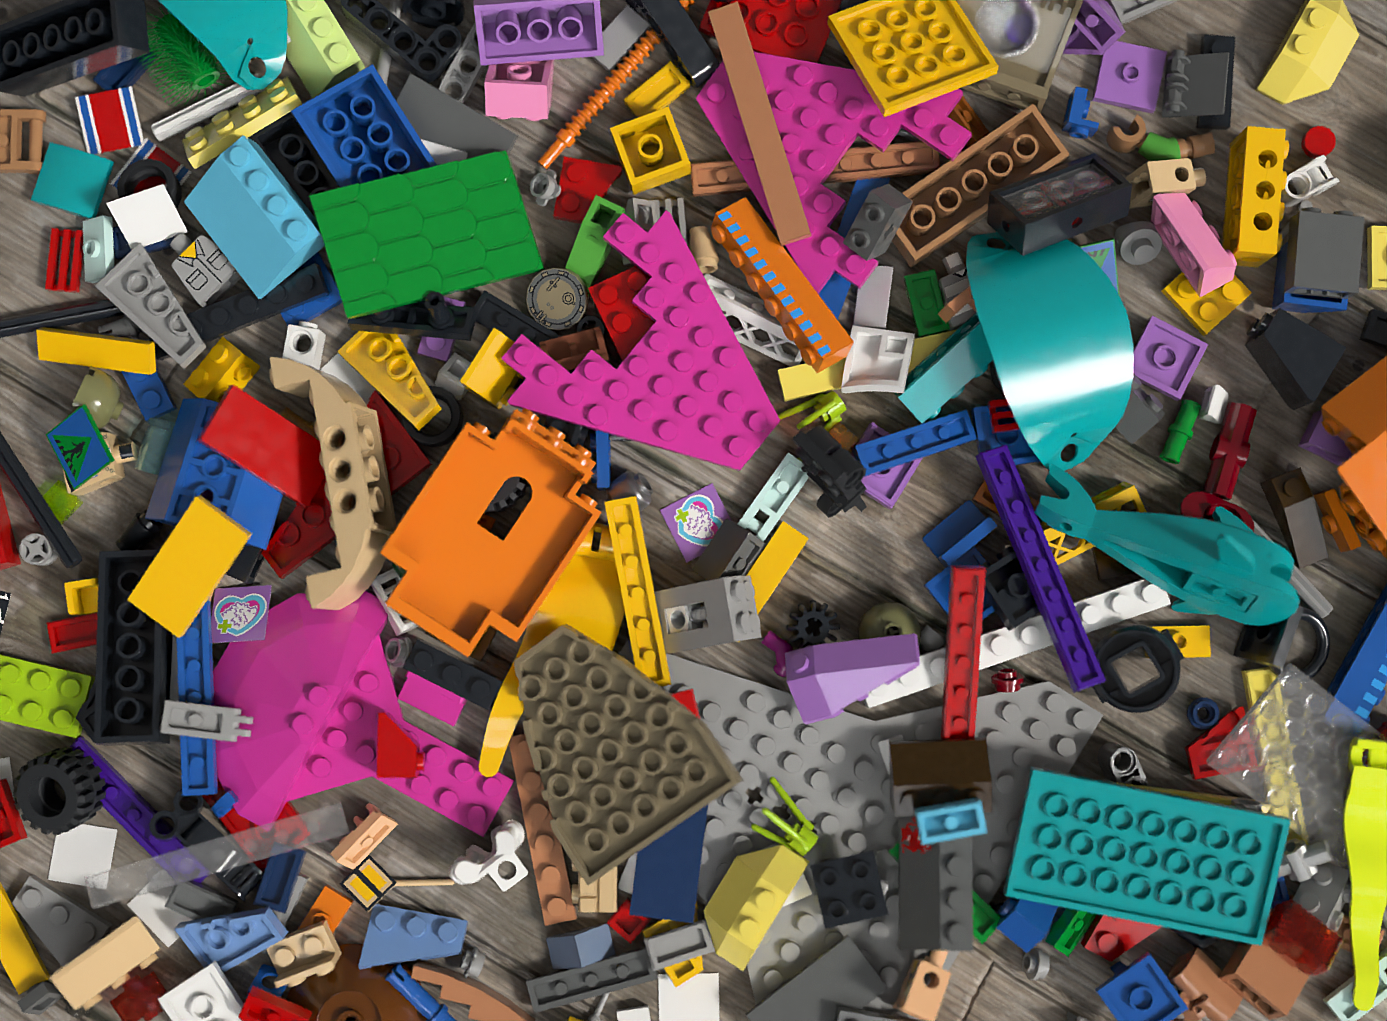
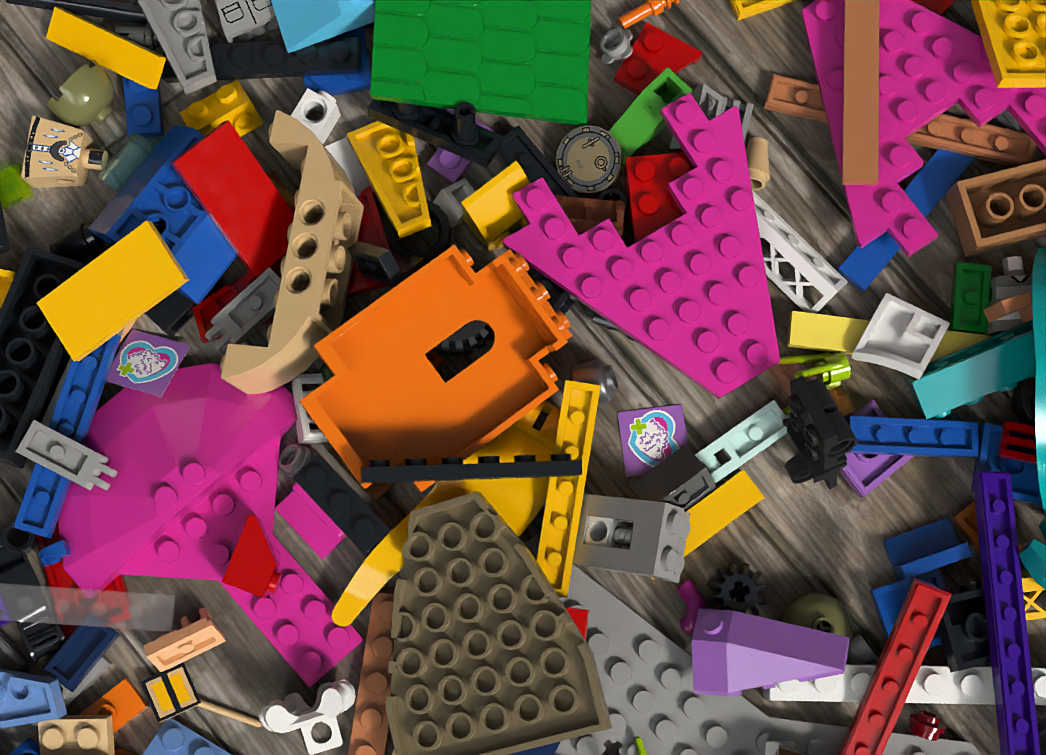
camera: 15 degrees right, 5 degrees down
piece [46,404,115,490] -> none
blue plate [590,430,611,491] -> none
yellow brick [610,106,691,195] -> none
orange brick [711,197,854,373] -> none
dark grey brick [843,184,913,261] -> none
white slope [853,266,893,330] -> none
none -> light grey hinge [205,267,281,352]
none -> black panel [347,241,426,287]
none -> black plate [360,454,583,484]

